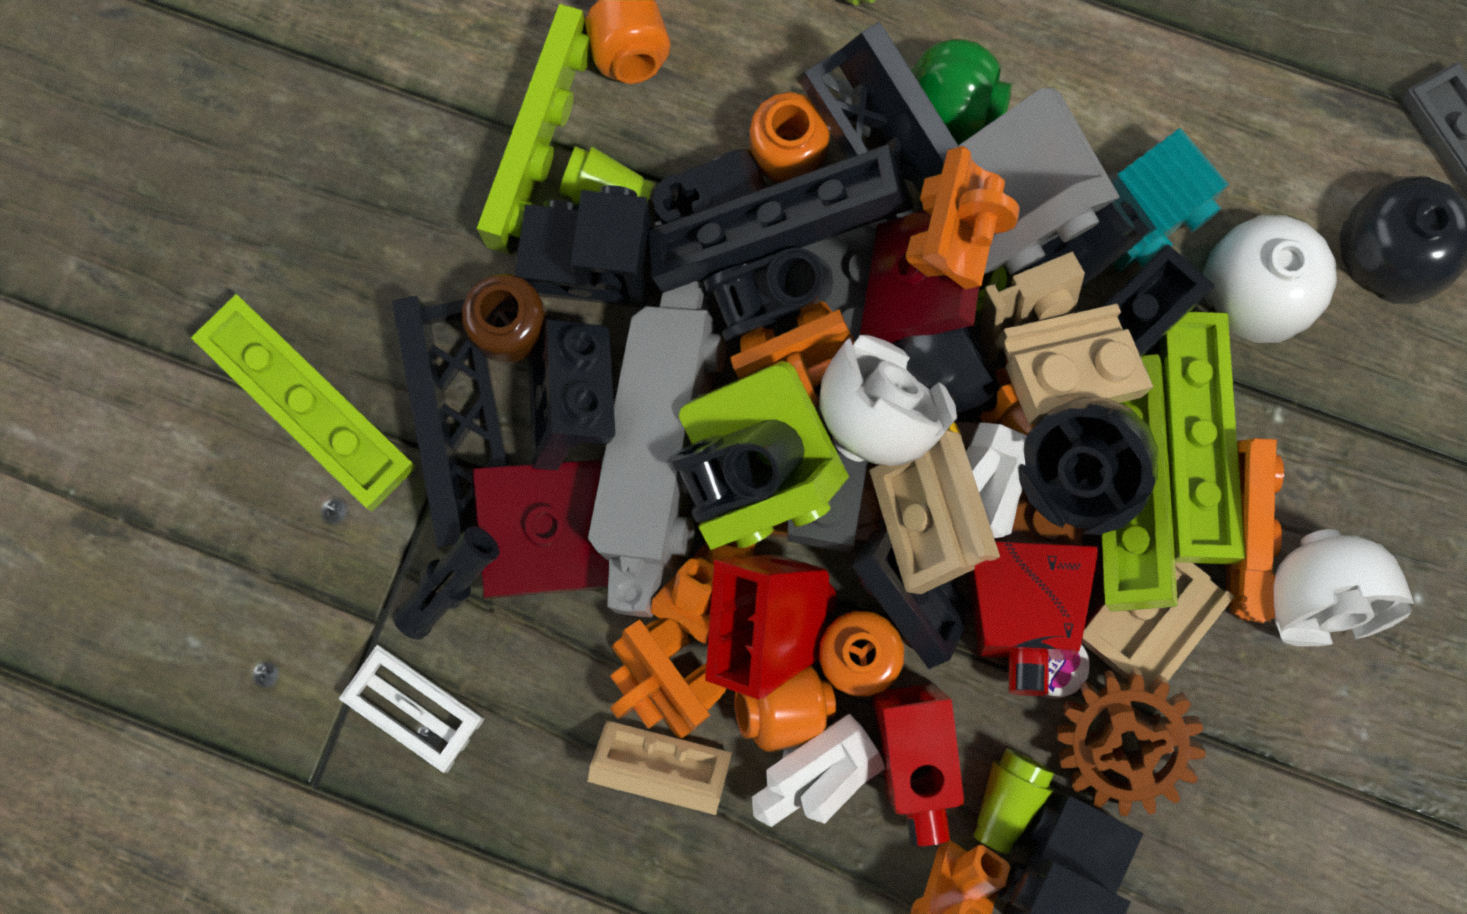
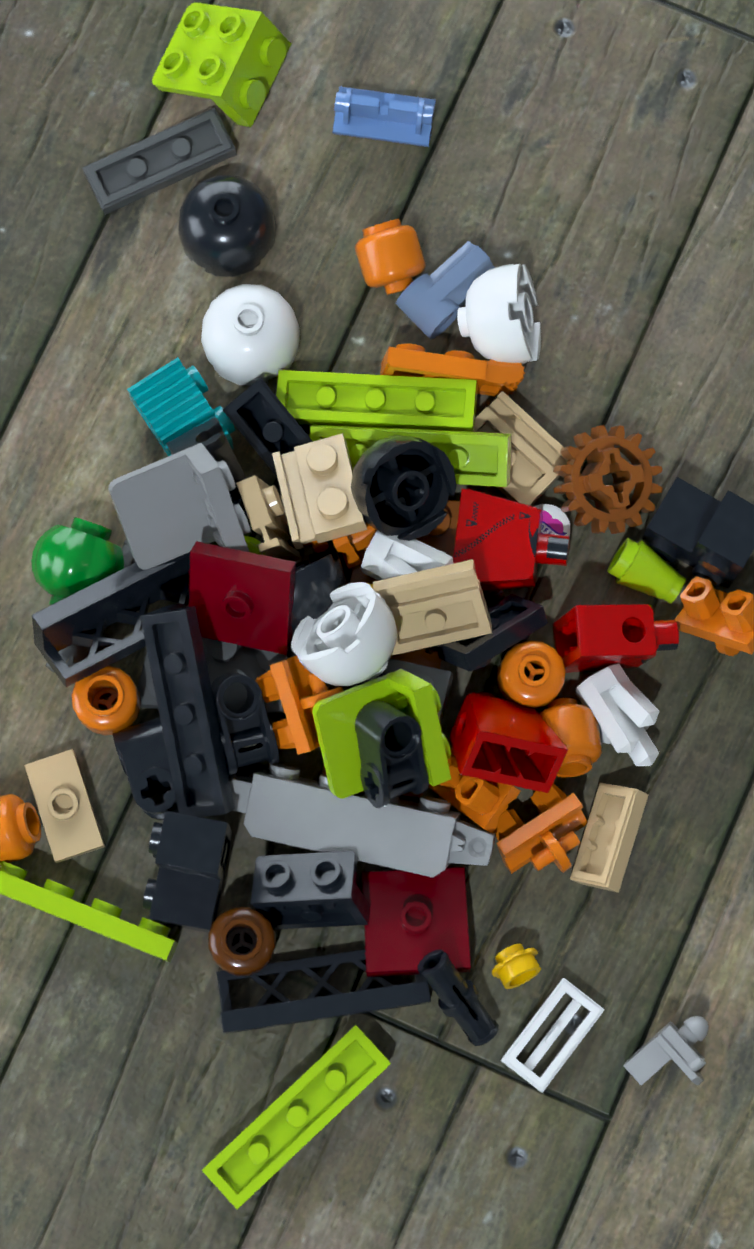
camera: 90 degrees left, 0 degrees up
lime cone [559,146,655,206] -> none
orange hips [906,146,1020,289] -> none
none -> tan plate [24,749,105,863]
none -> orange head [355,219,426,295]
none -> sand blue piece [396,241,495,340]
none -> yellow plate [491,943,541,989]
none -> light grey piece [624,1016,709,1086]

